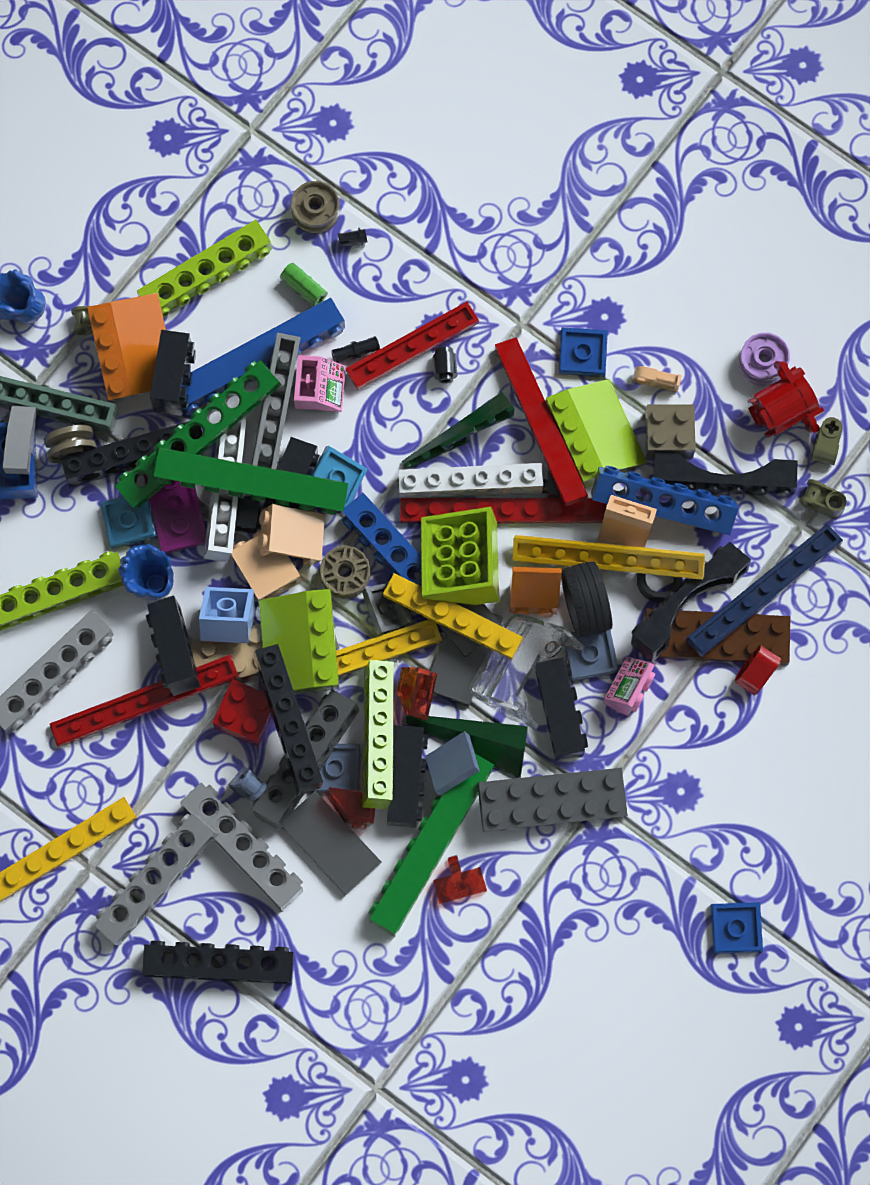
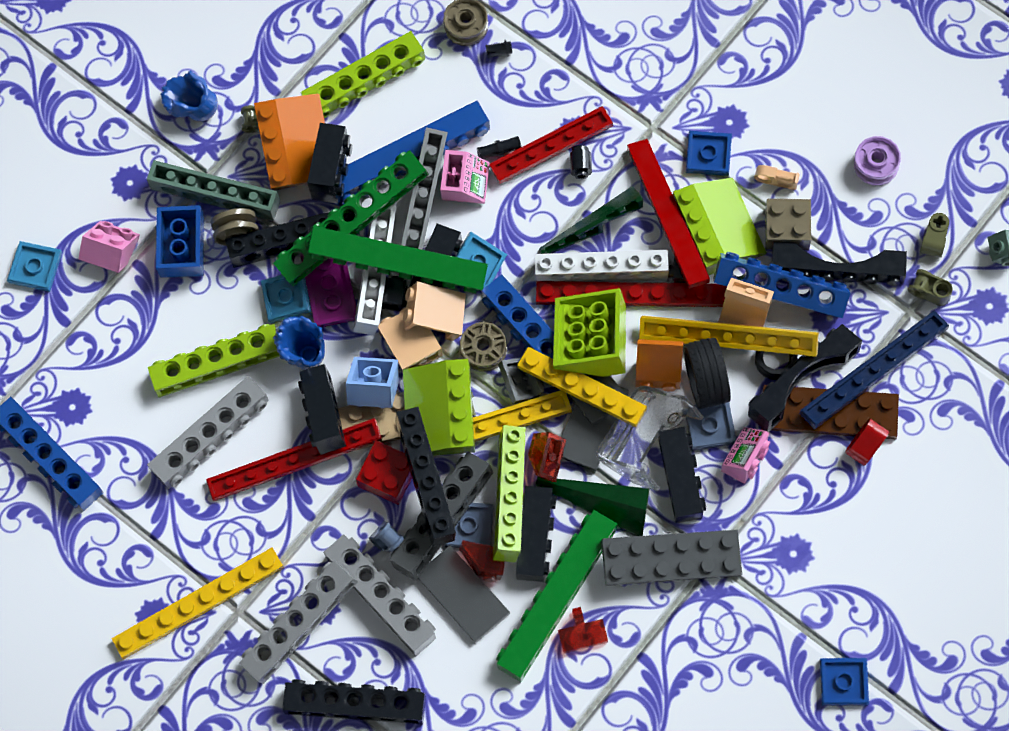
camera: 10 degrees right, 5 degrees down
light grey slope [3,406,36,474] -> none
bright green axle [280,263,328,307] -> none
sand blue tile [426,731,480,795] -> none
red container [747,360,824,438] -> none

